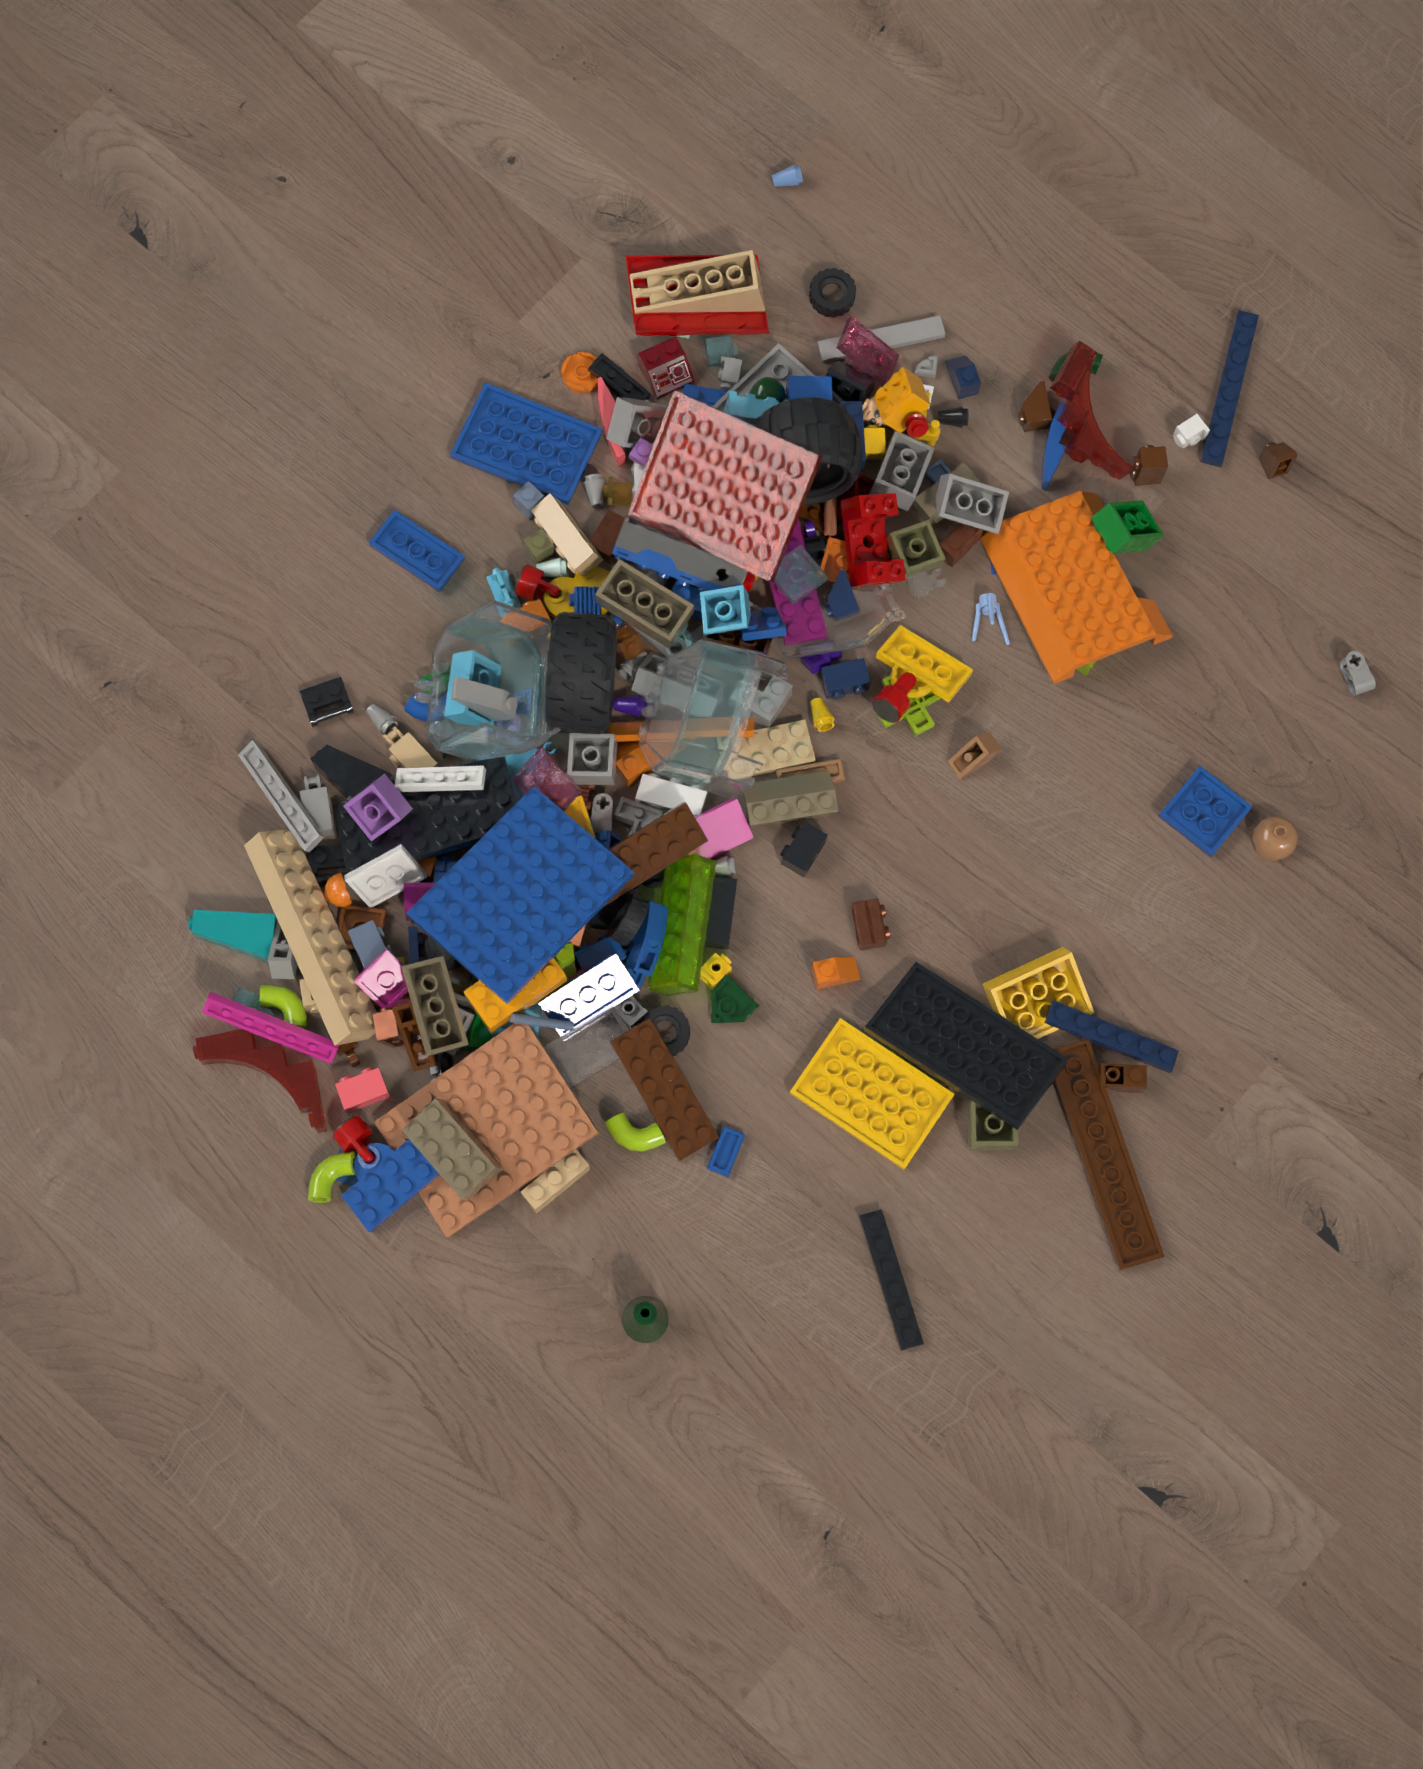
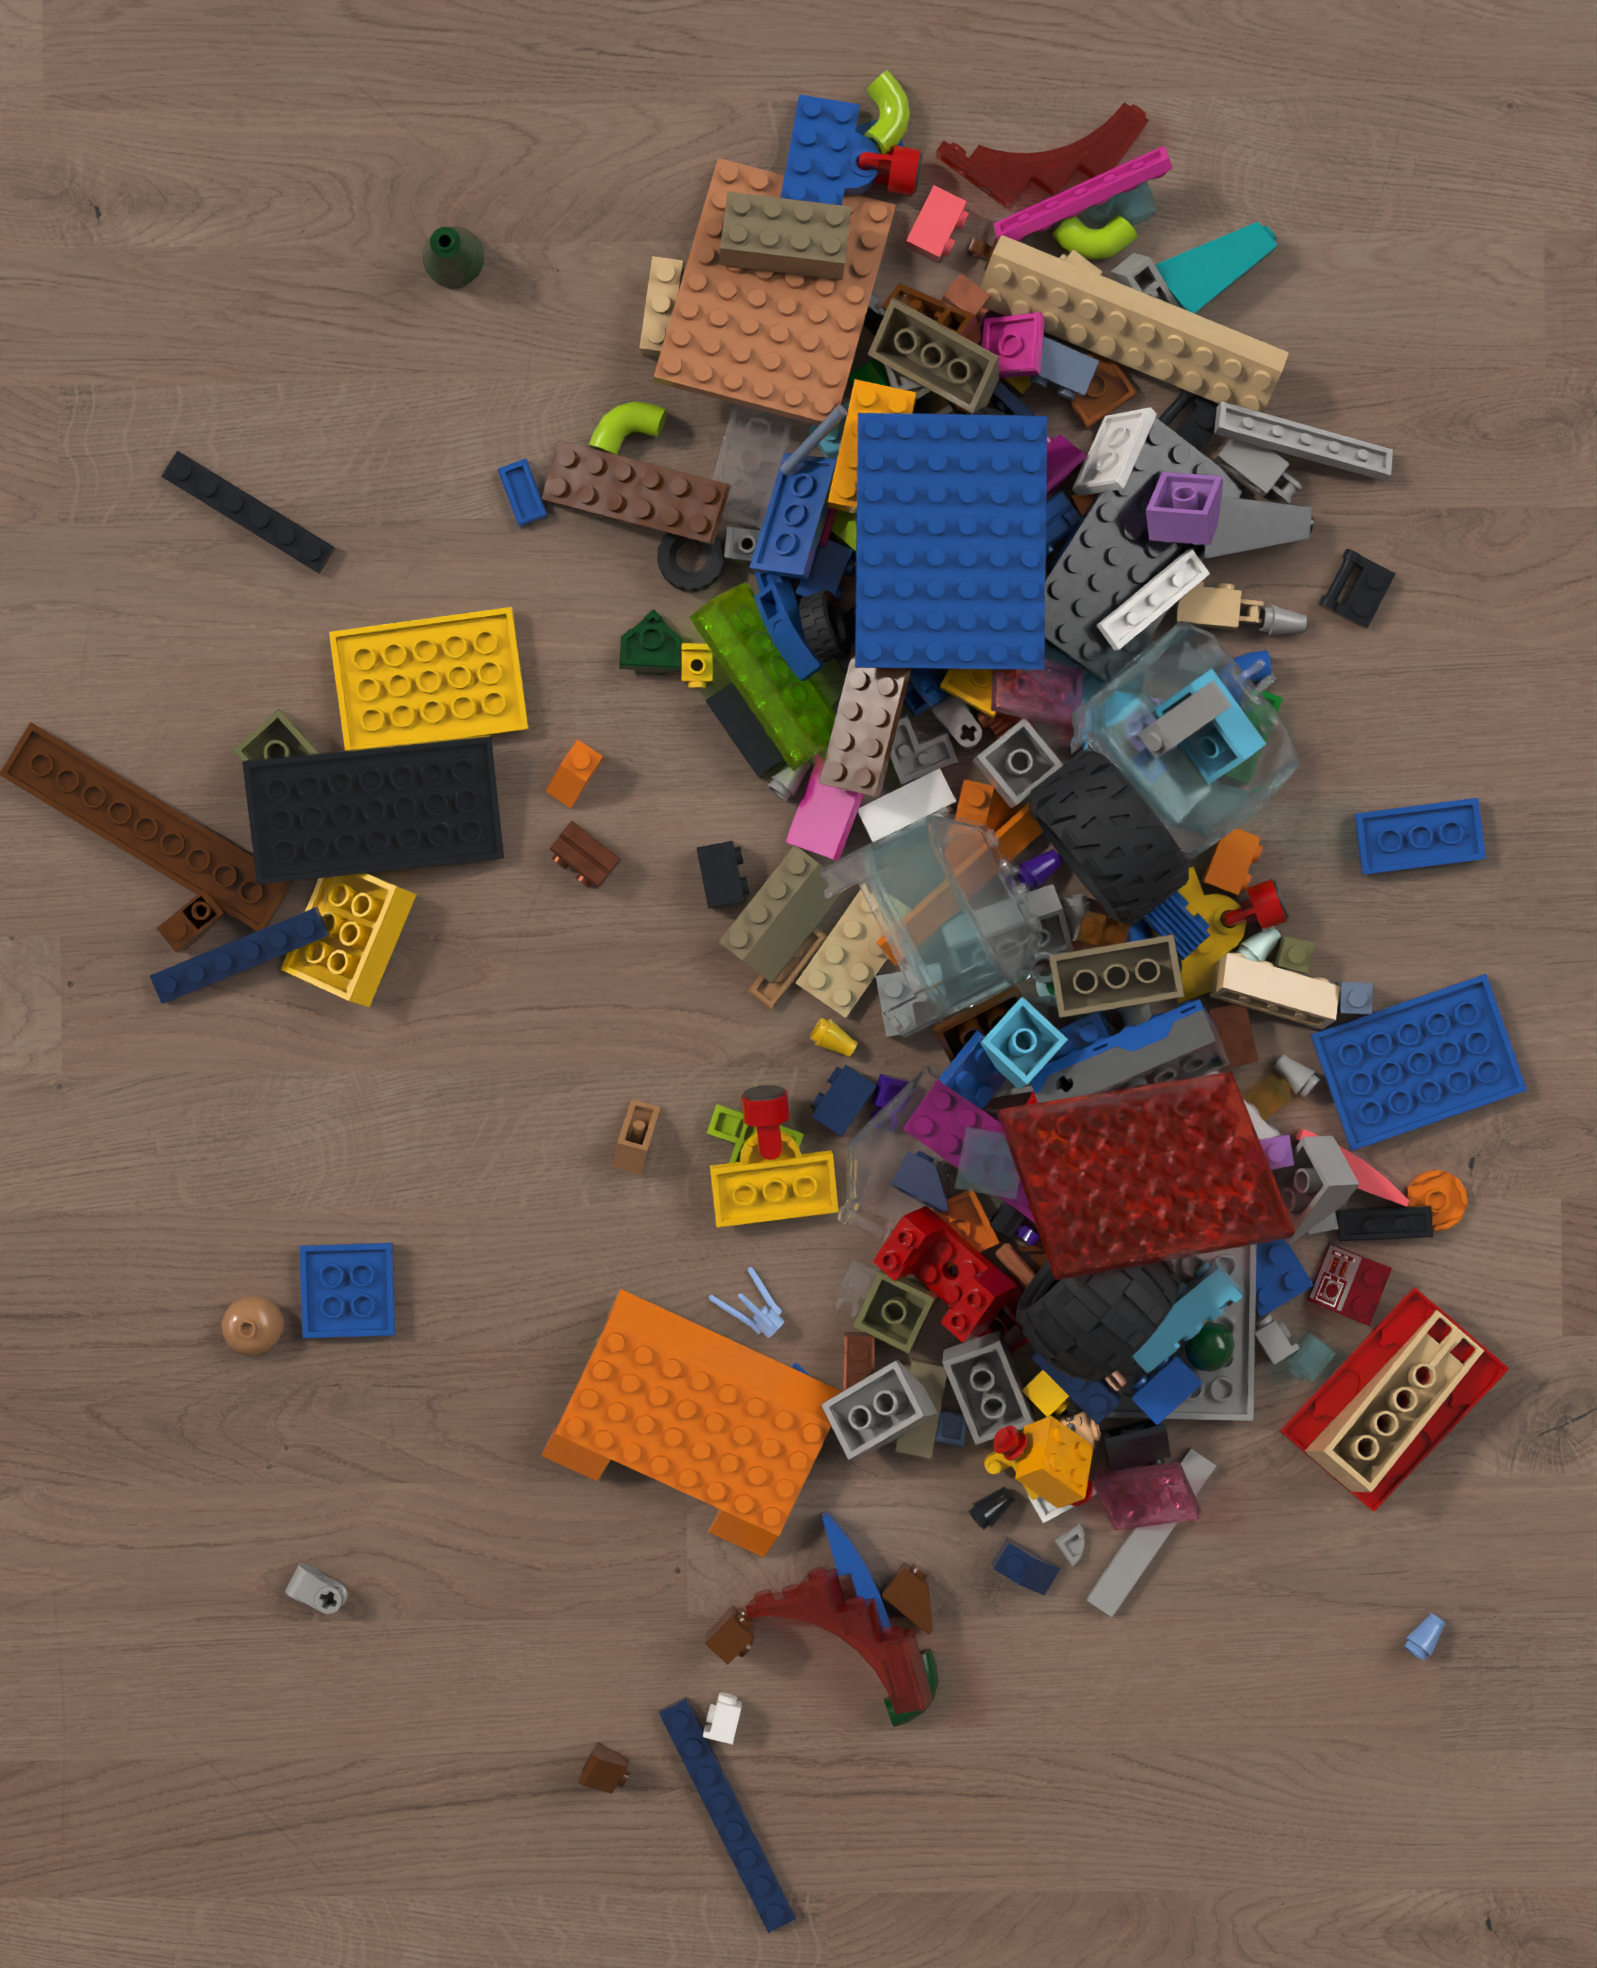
camera: 145 degrees right, 15 degrees up
orange hair [322,873,352,907] -> none
medium azure hinge [486,568,521,615] -> none
black tyre [809,268,856,318] -> none
green brick [1091,500,1165,554] -> none

